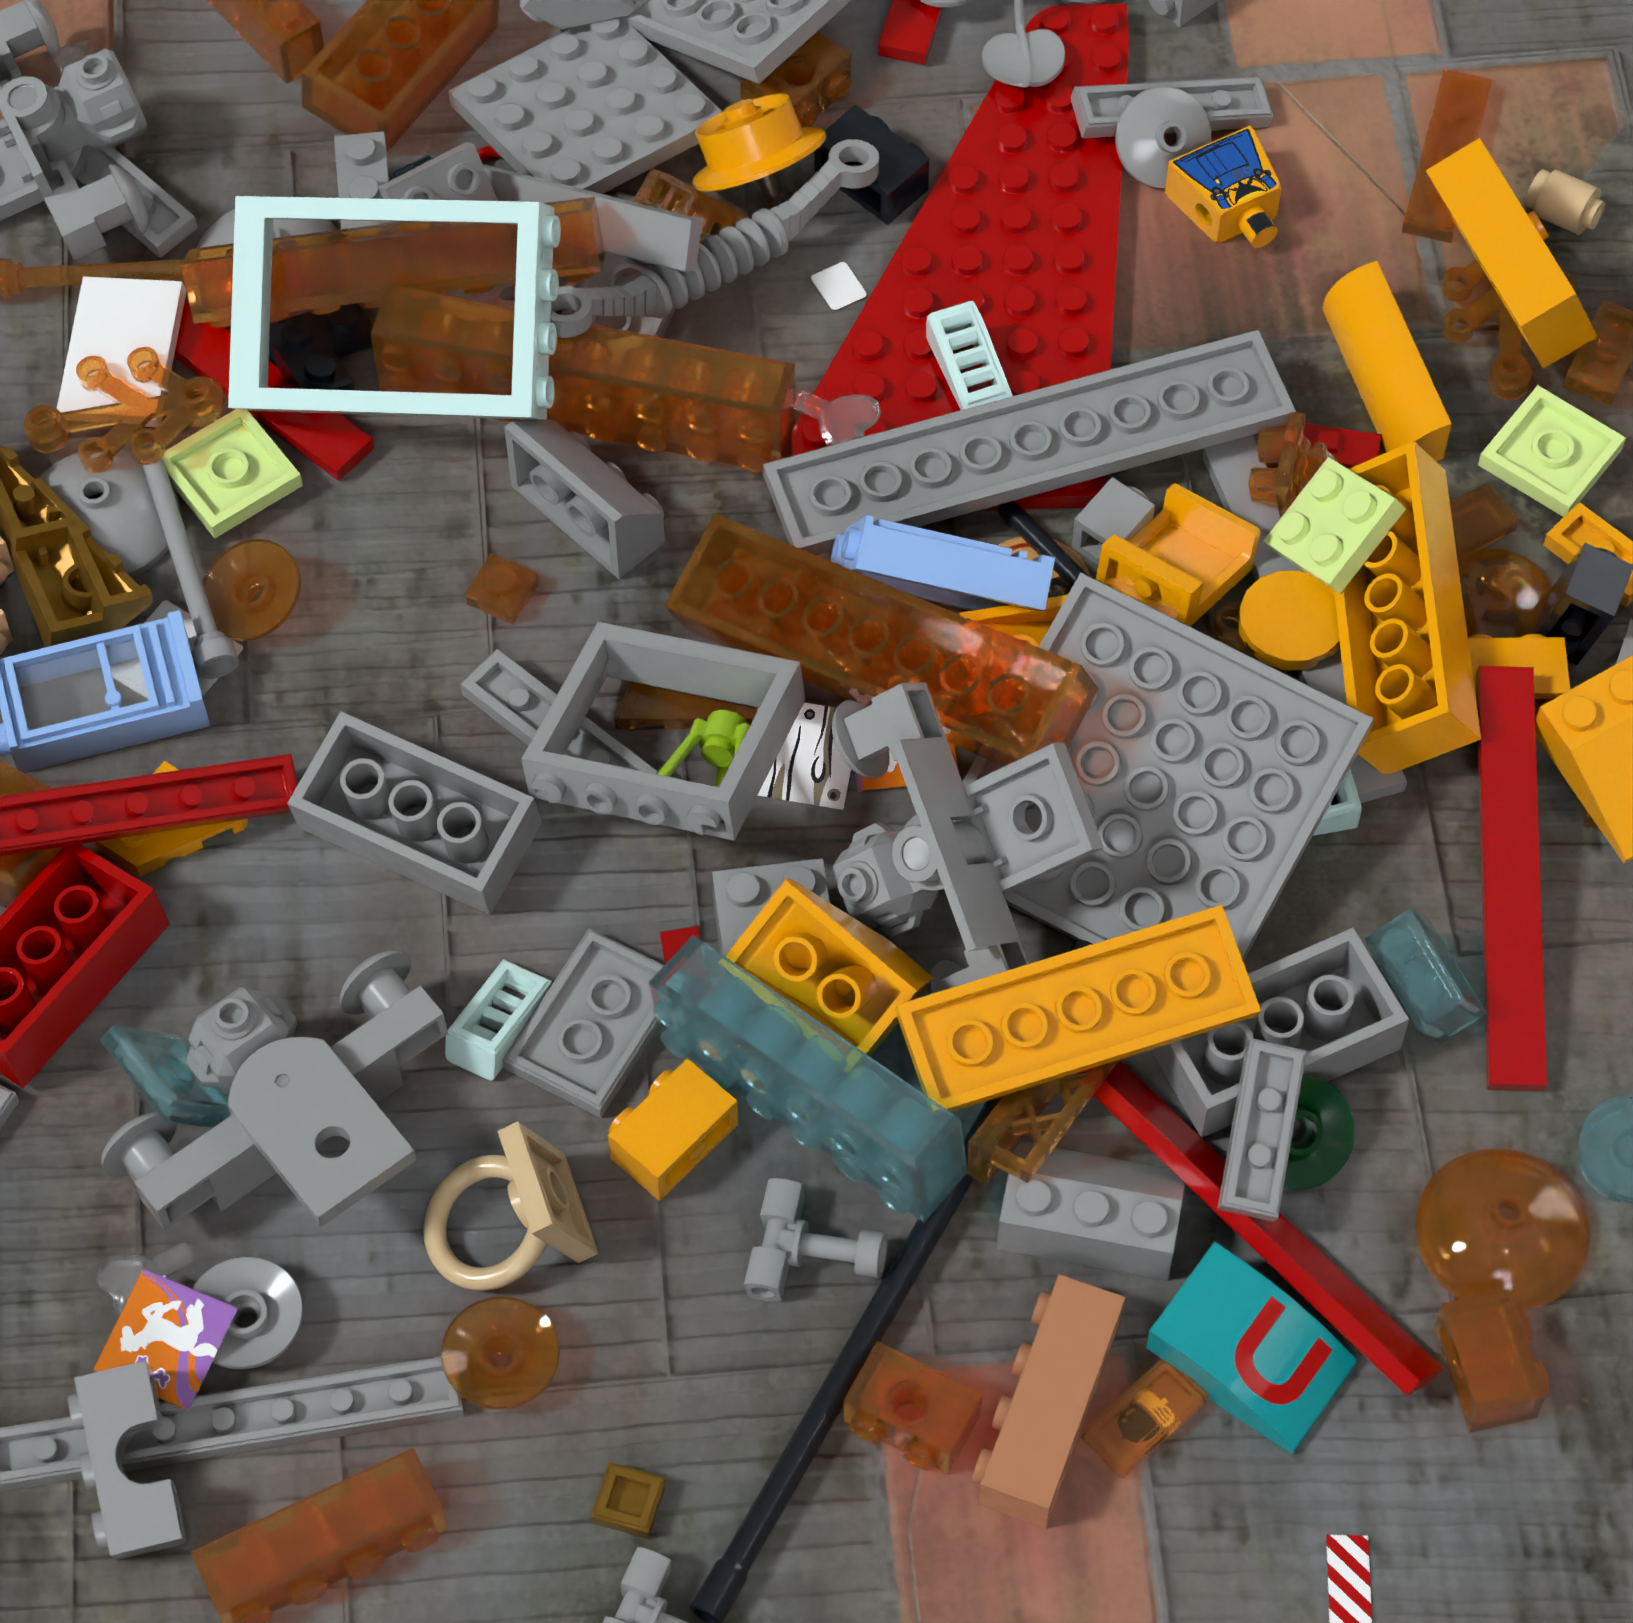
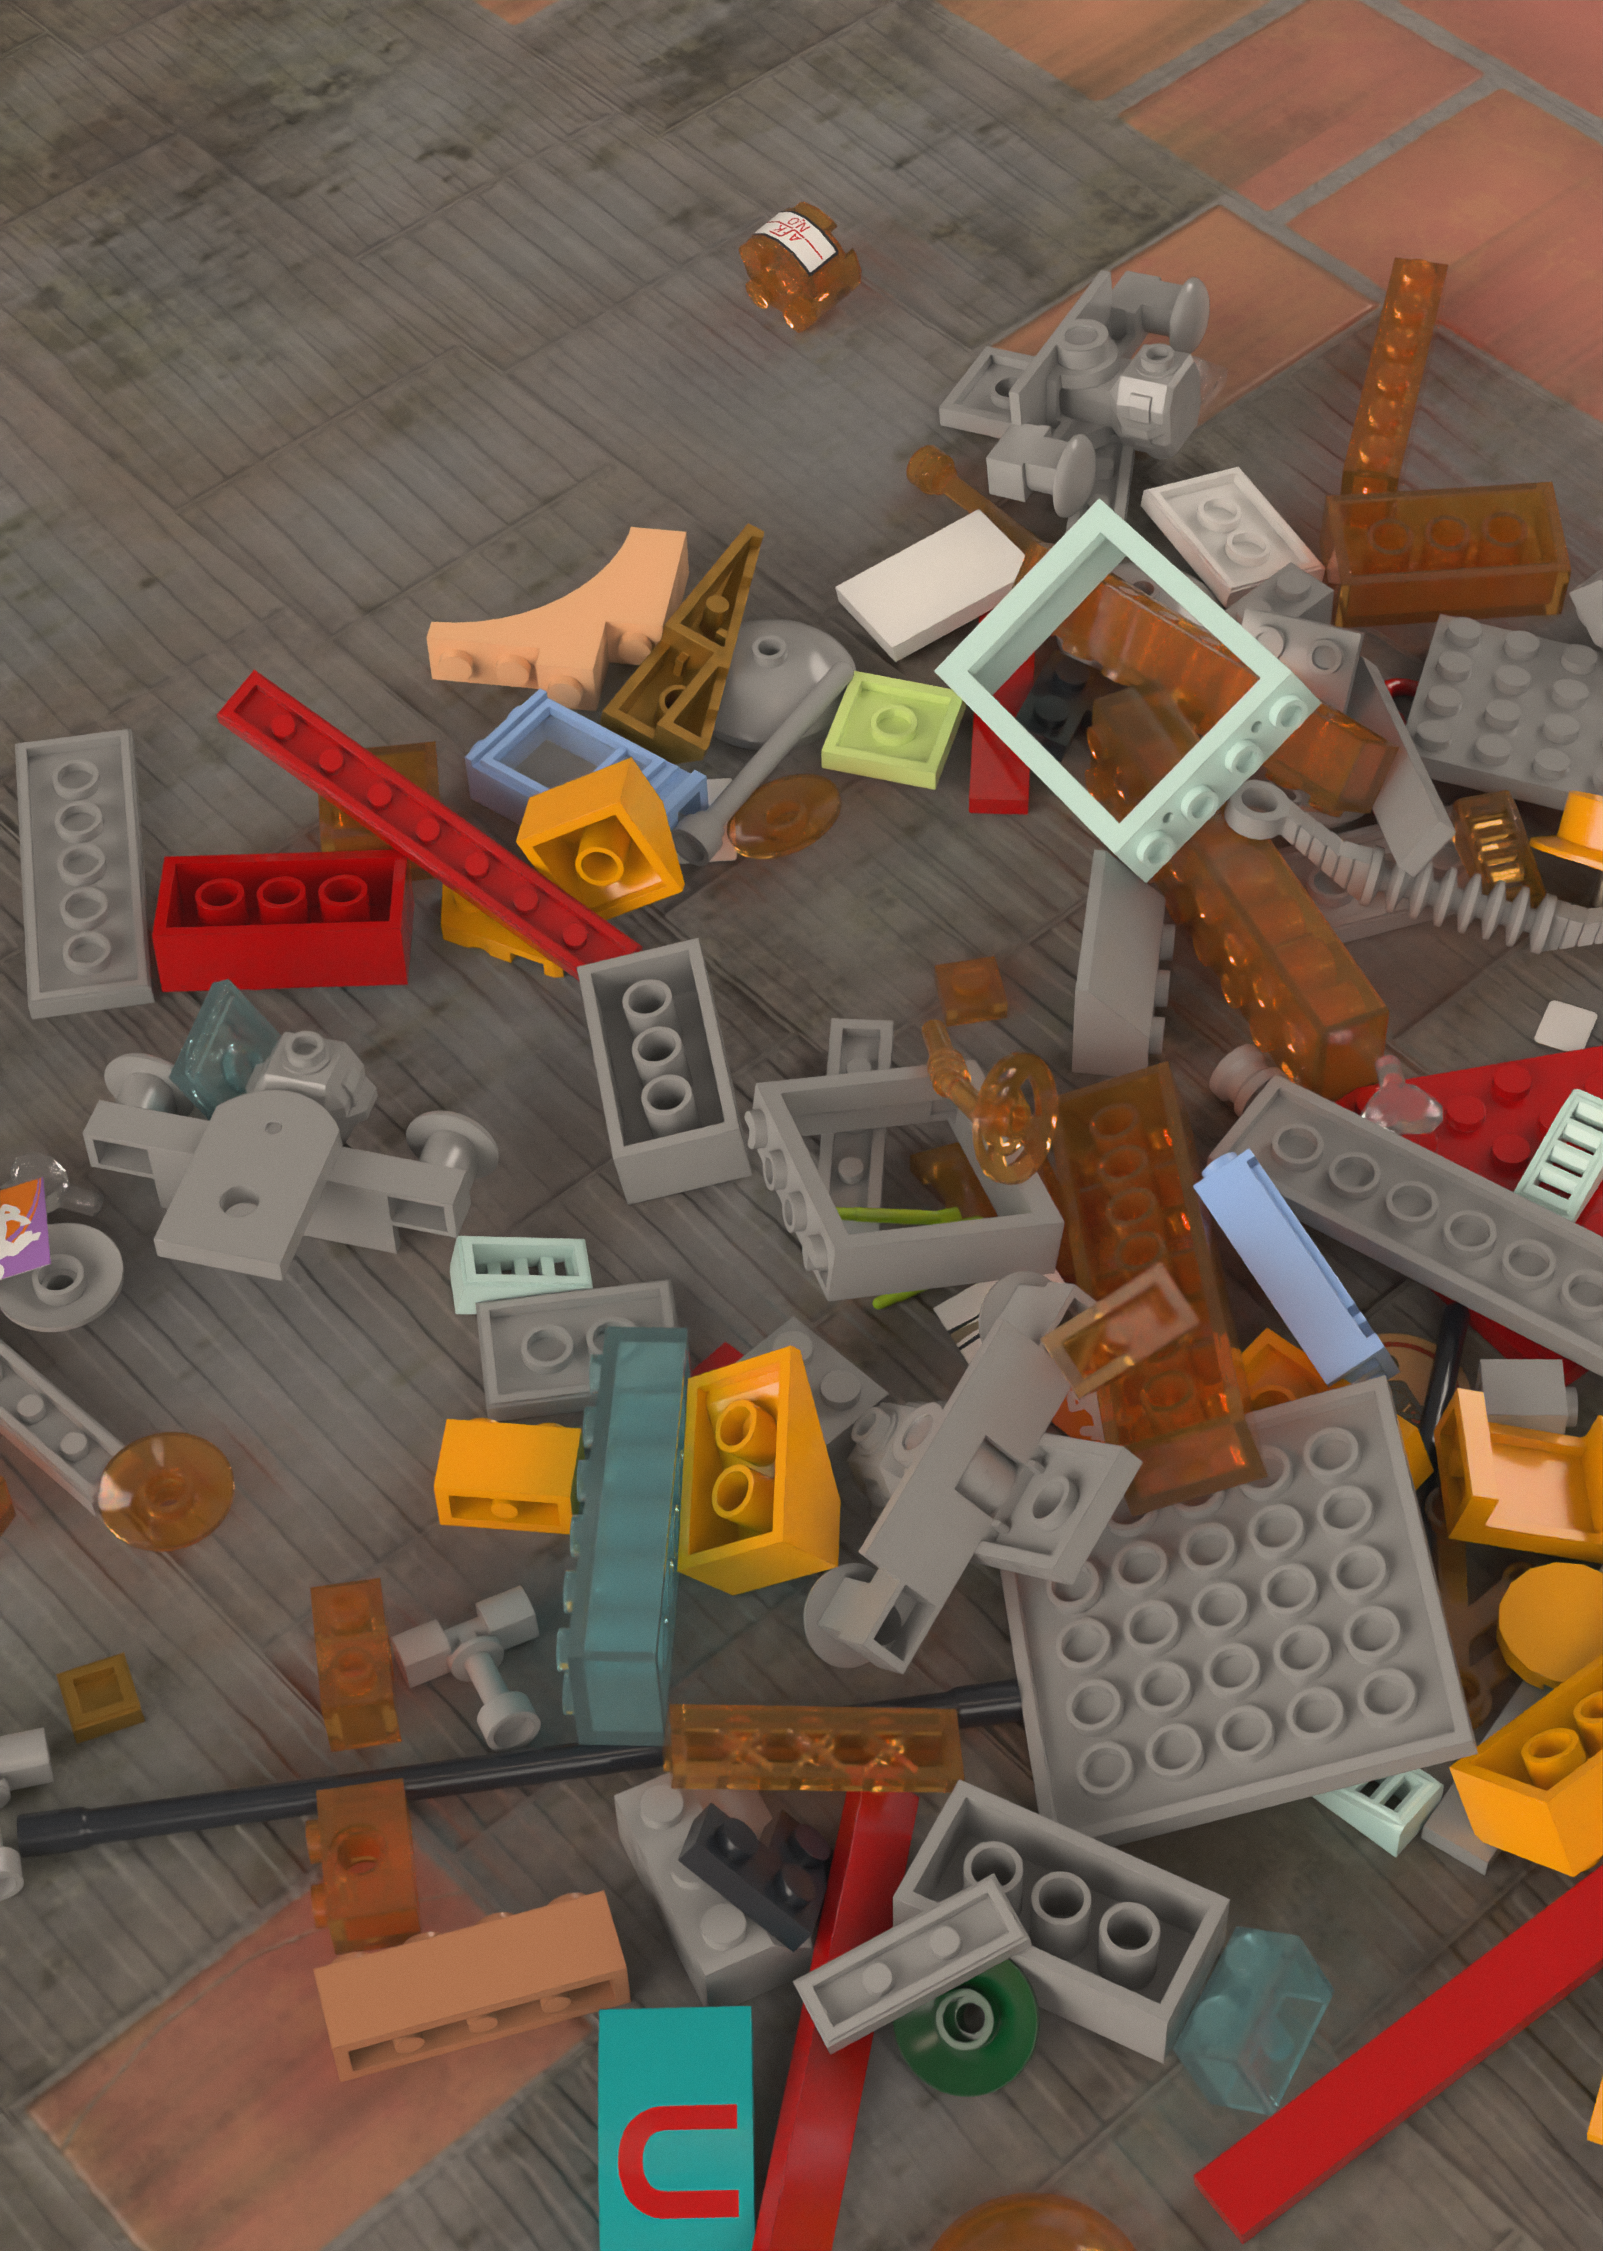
camera: 55 degrees right, 10 degrees down
clear orange plant [23,347,225,473] -> none
tan tile [423,1121,599,1291] -> none
light orange plate [895,905,1261,1118] -> none
clear orange tile [1081,1359,1208,1479] -> none
none -> clear orange brick [310,1577,402,1752]
none -> light orange slope [516,757,685,920]
none -> black plate [678,1803,834,1953]
none -> clear orange dish [921,1019,1058,1185]
none -> clear orange slope [1040,1263,1200,1400]
none -> white tile [1141,467,1325,608]
none -> light grey wheel [1209,1044,1290,1118]

